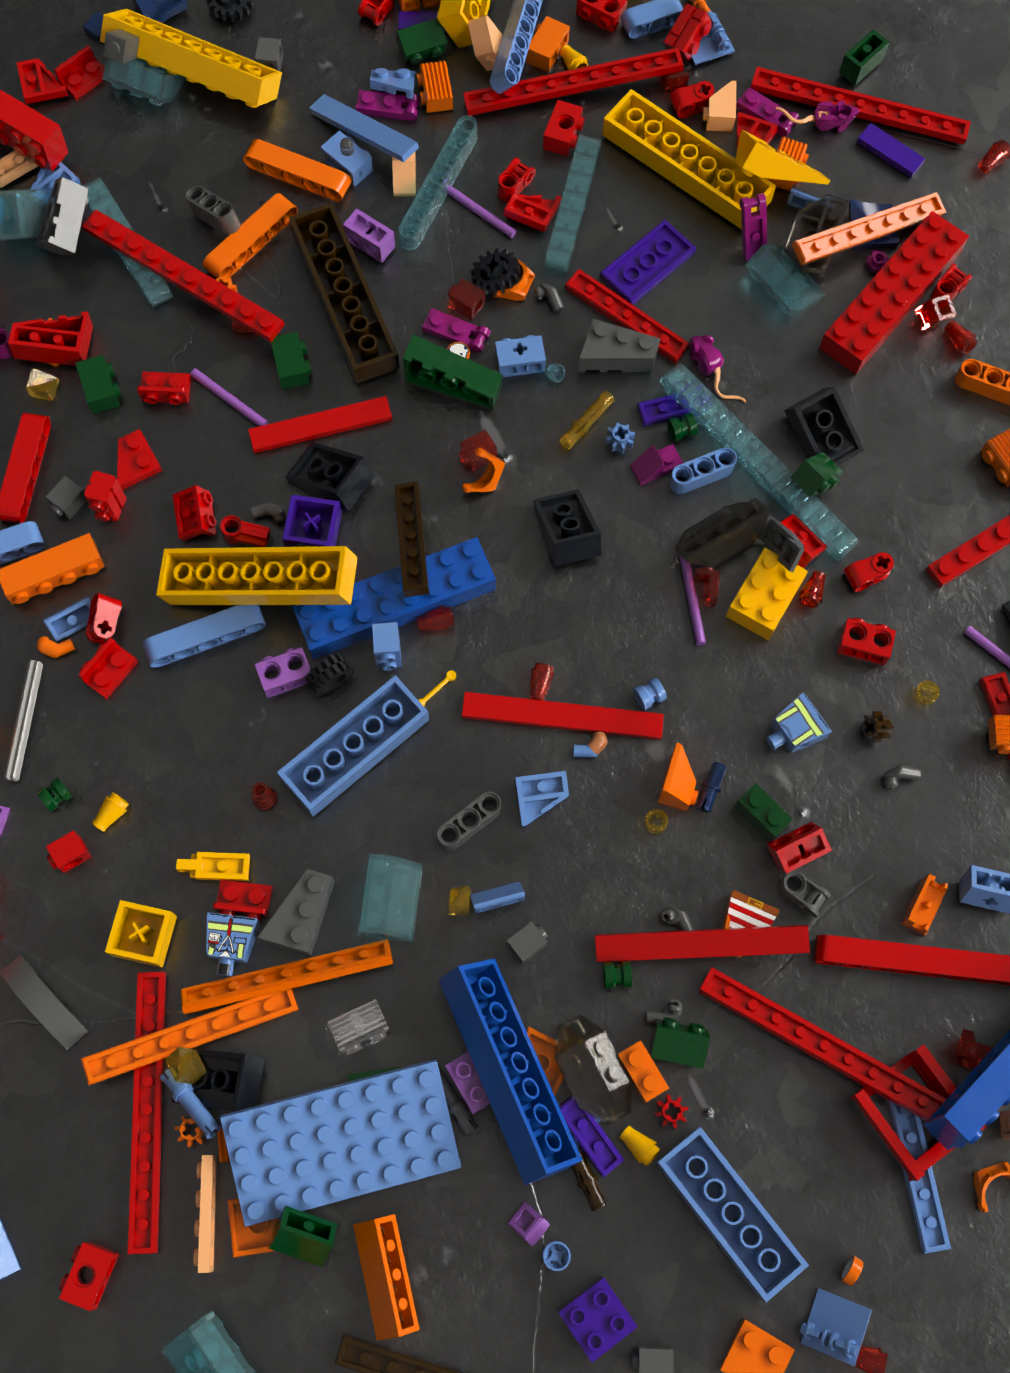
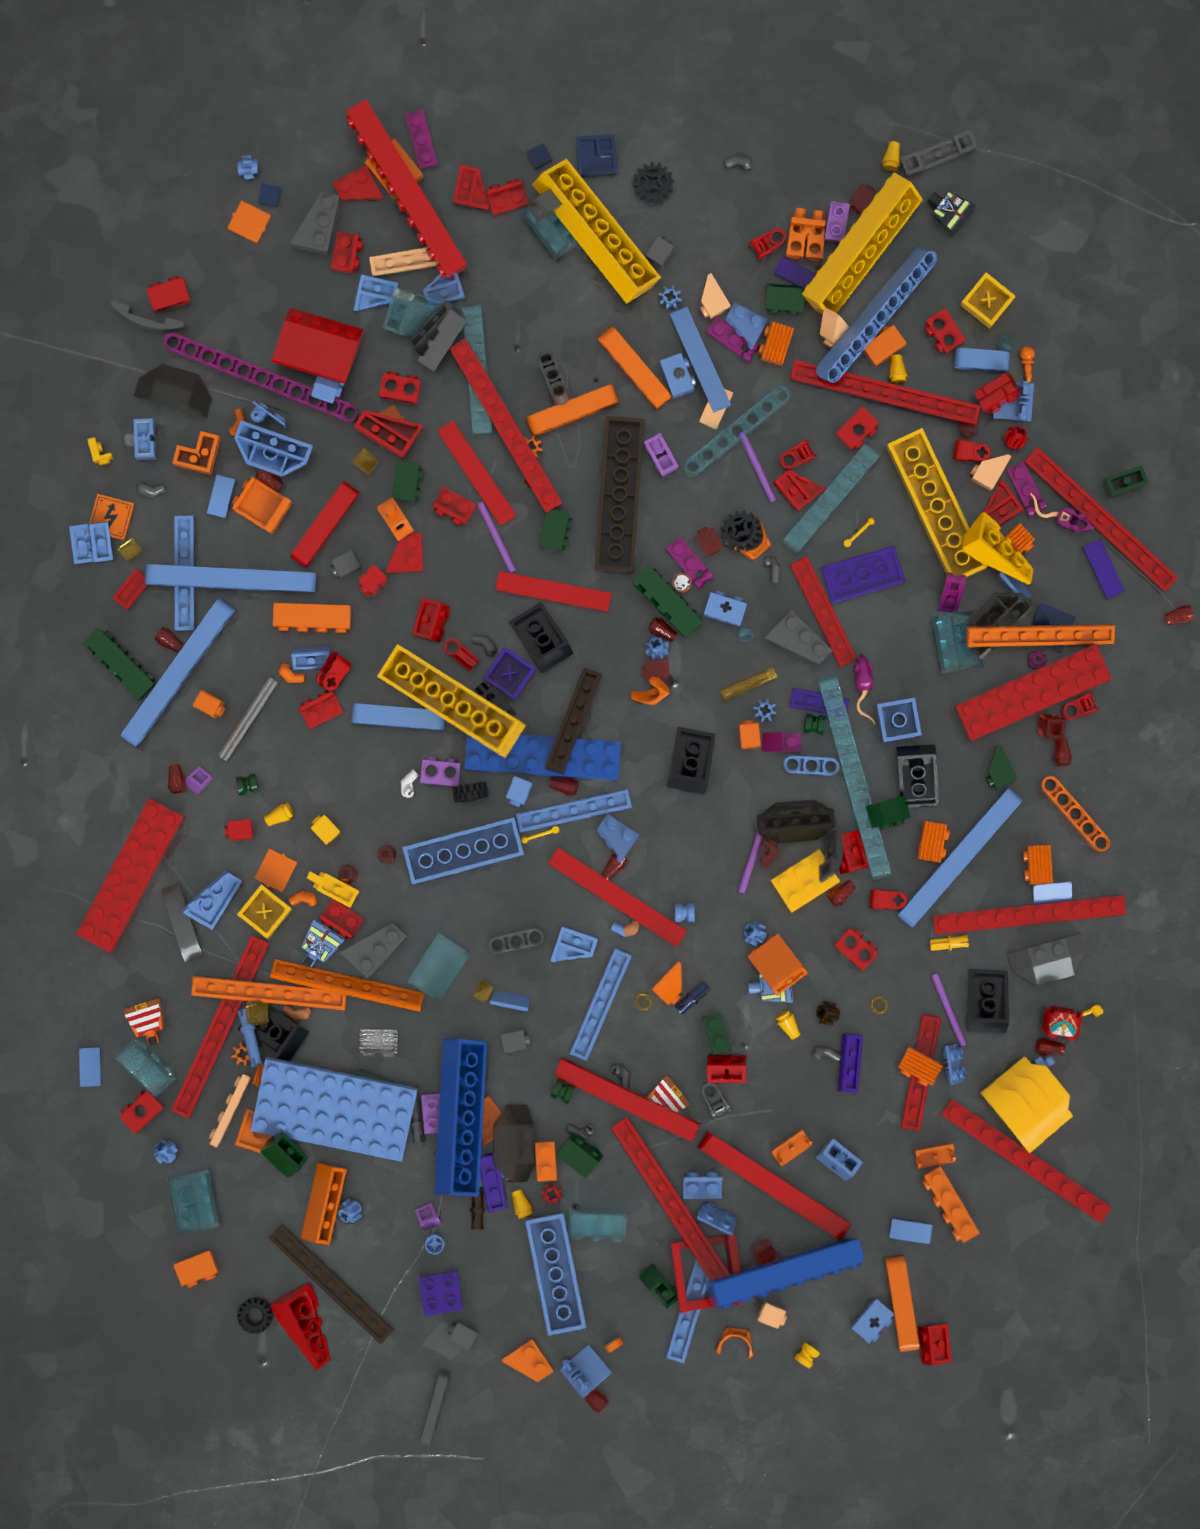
camera: 30 degrees right, 15 degrees up
none -> clear light blue slope [114,1039,176,1097]
none -> torso [123,998,164,1046]
none -> medium blue gear [153,1140,178,1164]
none -> medium blue wing [180,871,242,930]
none -> orange piece [254,848,298,893]
none -> nougat arm [282,1005,311,1021]
none -> orange arm [288,890,317,907]
none -> yellow brick [311,815,341,845]
none -> clear red cone [338,865,357,884]
none -> medium blue gear [338,1198,362,1224]
none -> orange torso [377,497,414,541]
none -> red brick [379,371,421,405]
none -> white arm [400,769,419,798]
none -> red tile [437,420,516,526]
none -> medium blue tile [516,789,632,833]
none -> clear light blue slope [568,1212,627,1242]
none -> medium blue tile [569,948,632,1061]
none -> medium blue wing [597,814,639,863]
none -> dark green slope [639,1264,678,1309]
none -> medium blue gear [645,637,669,661]
none -> clear red cone [648,617,677,642]
none -> medium blue gear [659,285,682,310]
none -> medium blue bracket [683,1171,723,1199]
none -> medium blue hinge [697,1201,738,1236]
none -> light nougat slope [700,273,731,320]
none -> orange brick [738,720,761,750]
none -> medium blue gear [743,921,767,946]
none -> orange panel [747,934,808,996]
none -> yellow cone [776,1010,801,1040]
none -> dark purple tile [838,1033,863,1093]
none -> yellow hinge [844,517,875,547]
none -> medium blue brick [876,698,922,743]
none -> medium blue beam [897,787,1023,928]
none -> orange brick [917,821,950,863]
none -> yellow axle [929,935,969,951]
none -> dark green slope [986,745,1018,790]
none -> red gear [1003,426,1028,450]

